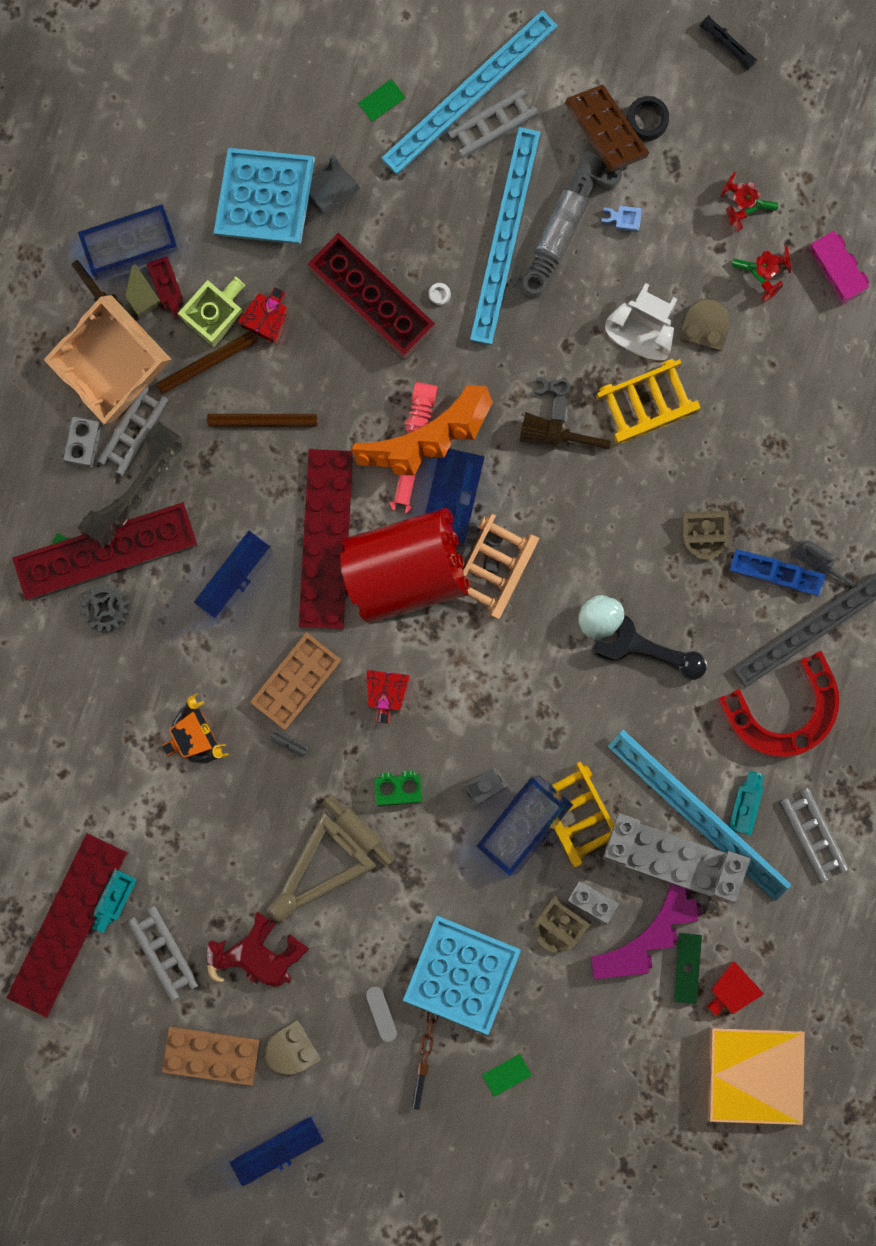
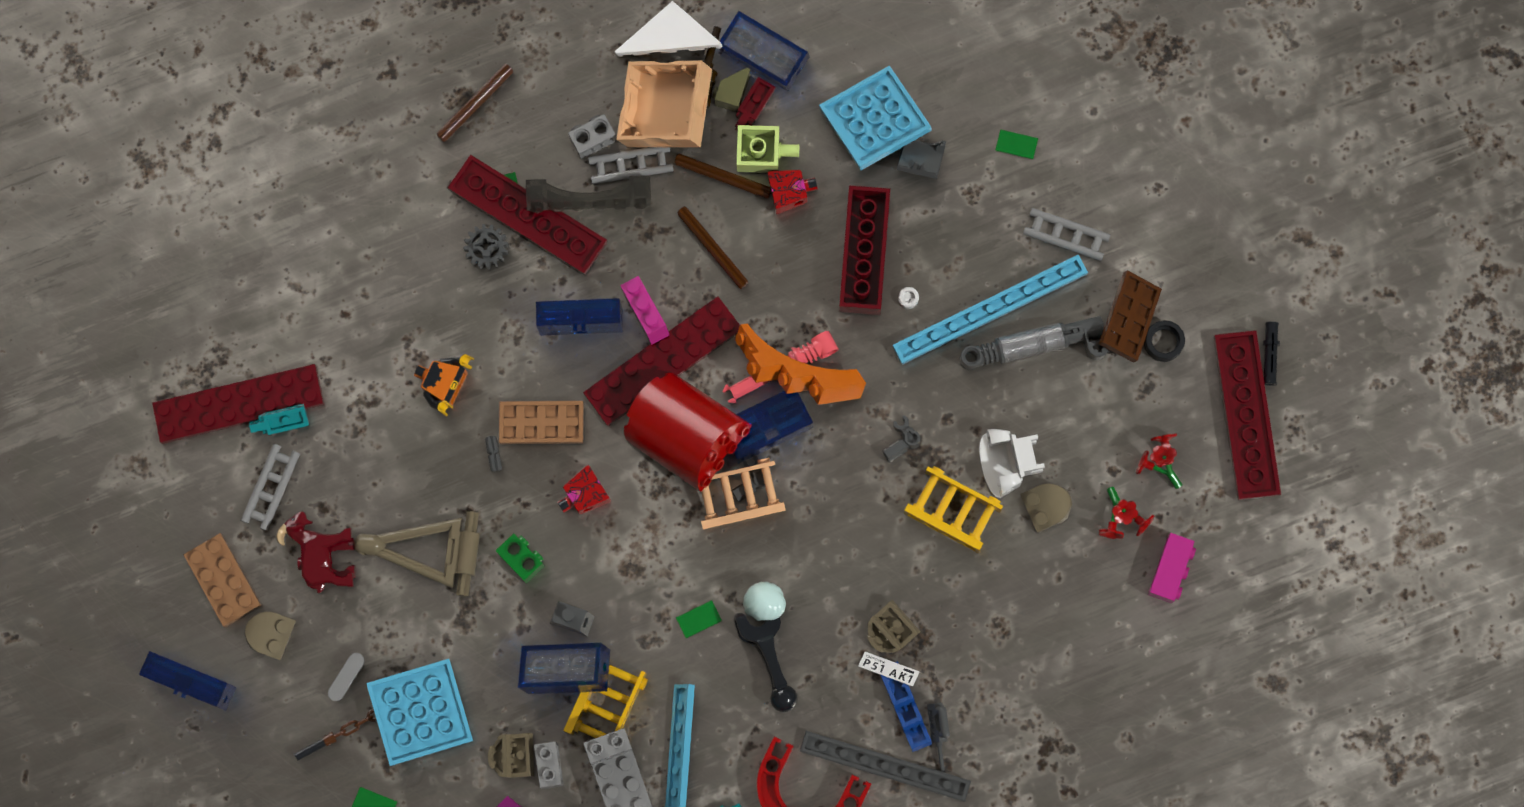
camera: 55 degrees right, 5 degrees down
medium azure plate [382,10,558,175] -> none
dark brown piece [519,412,611,449] -> none
light blue plate [601,206,643,232] -> none
none -> white tile [615,1,723,57]
none -> dark pink brick [620,276,670,345]
none -> green sticker [676,600,722,638]
none -> white sticker [858,652,919,686]
none -> dark red plate [1214,330,1281,500]

